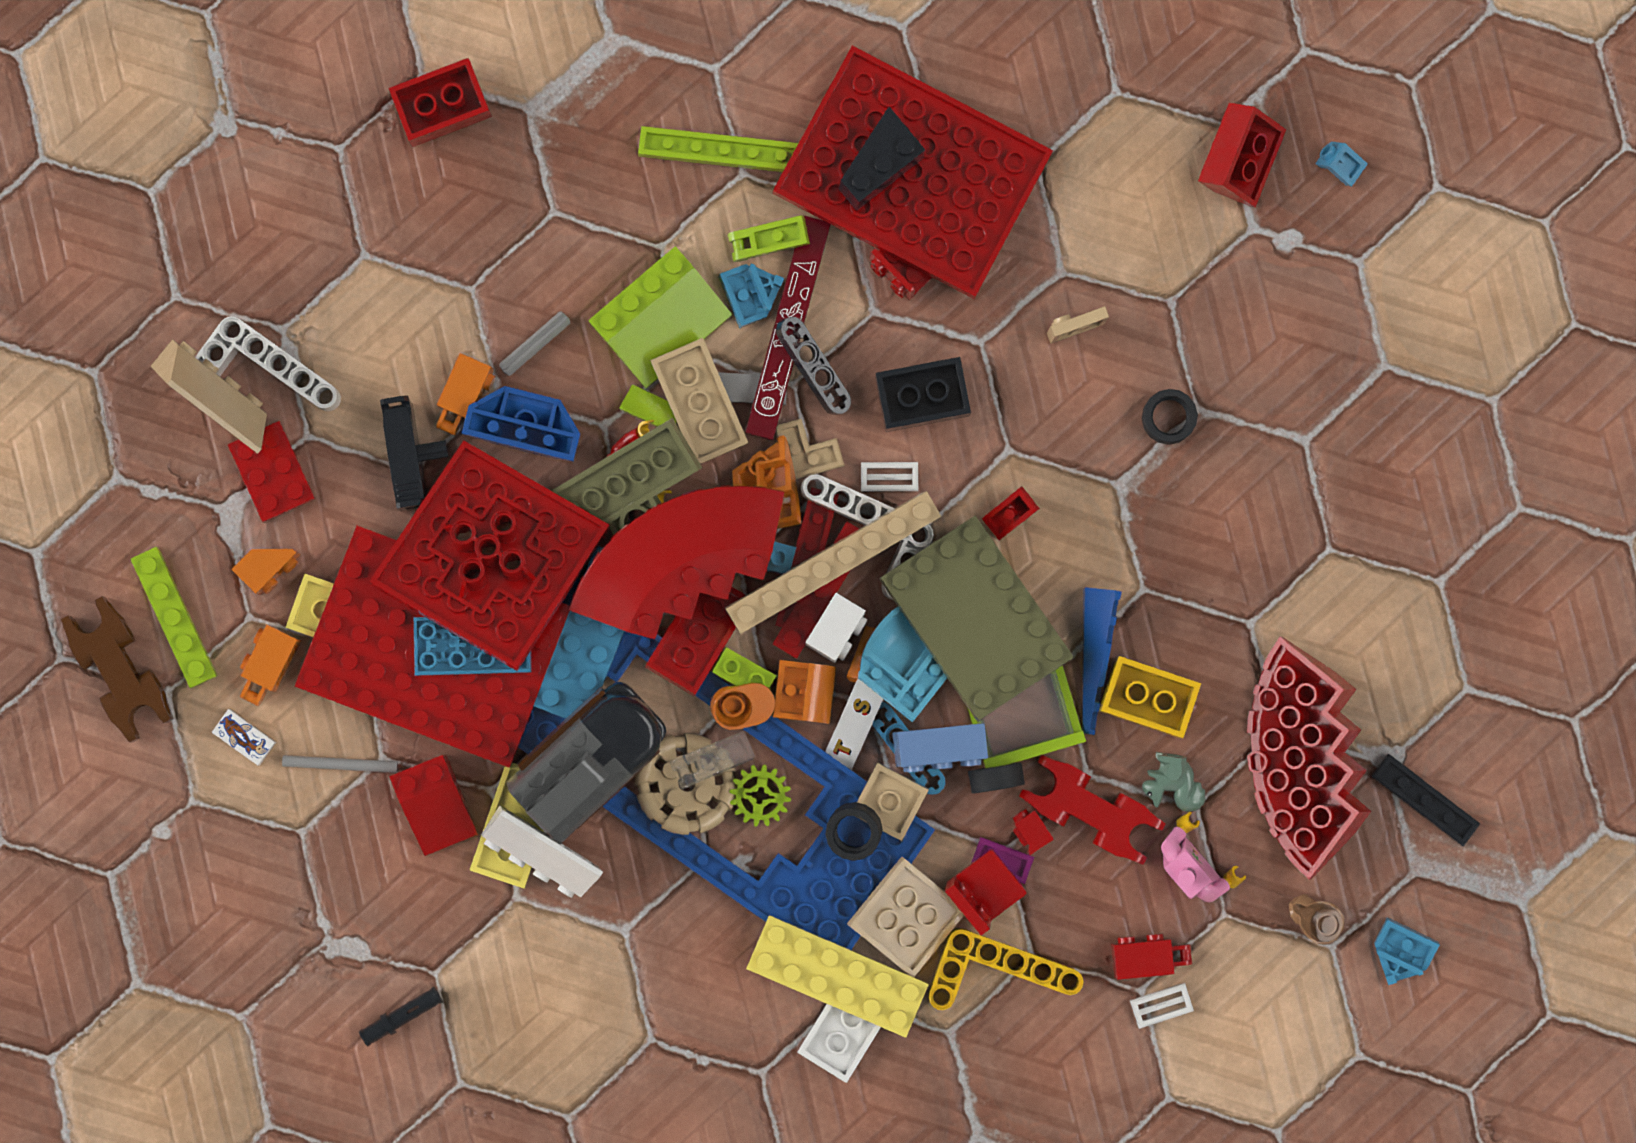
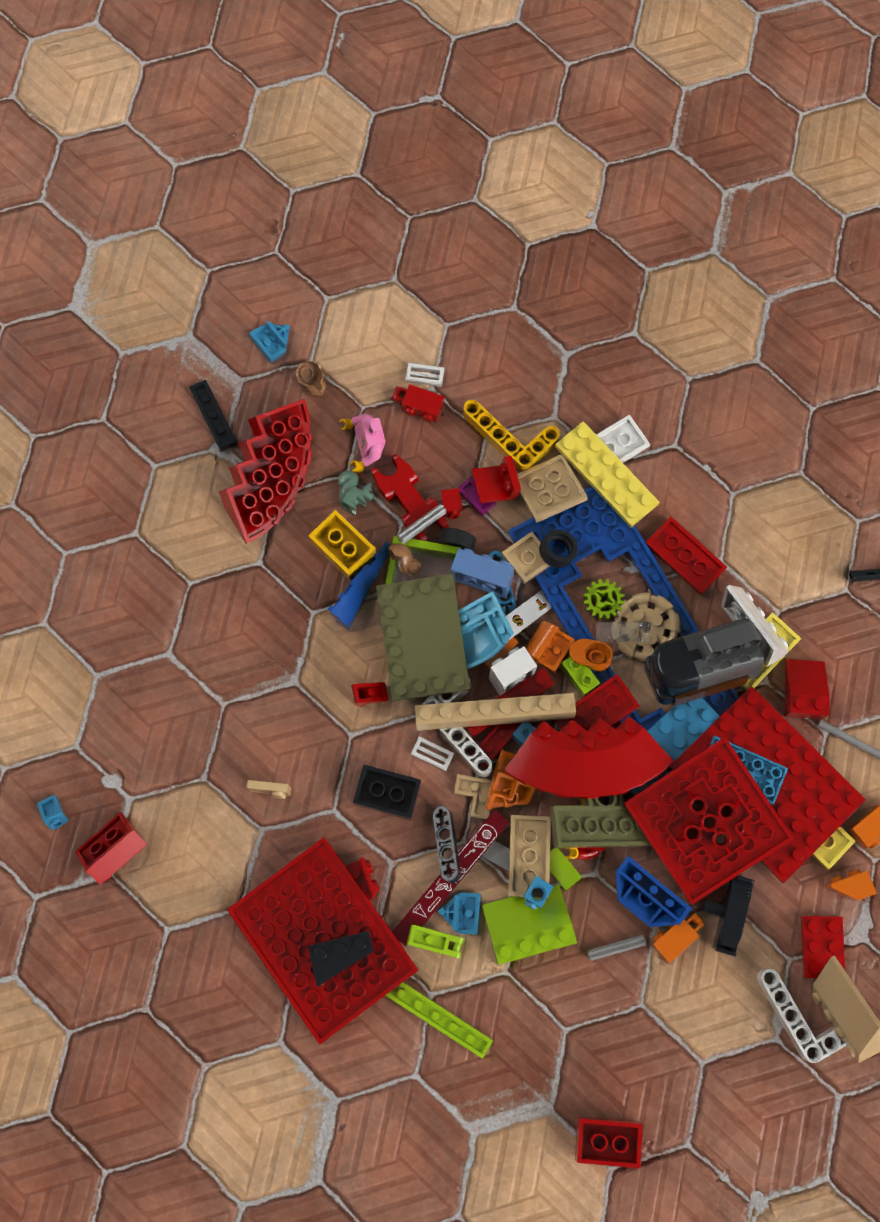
camera: 155 degrees left, 10 degrees down
black tyre [1142,389,1198,445] -> none
none -> medium nougat hair [388,544,422,576]
none -> light grey axle [398,504,446,544]
none -> dark azure brick [522,876,554,910]
none -> red plate [645,517,727,595]

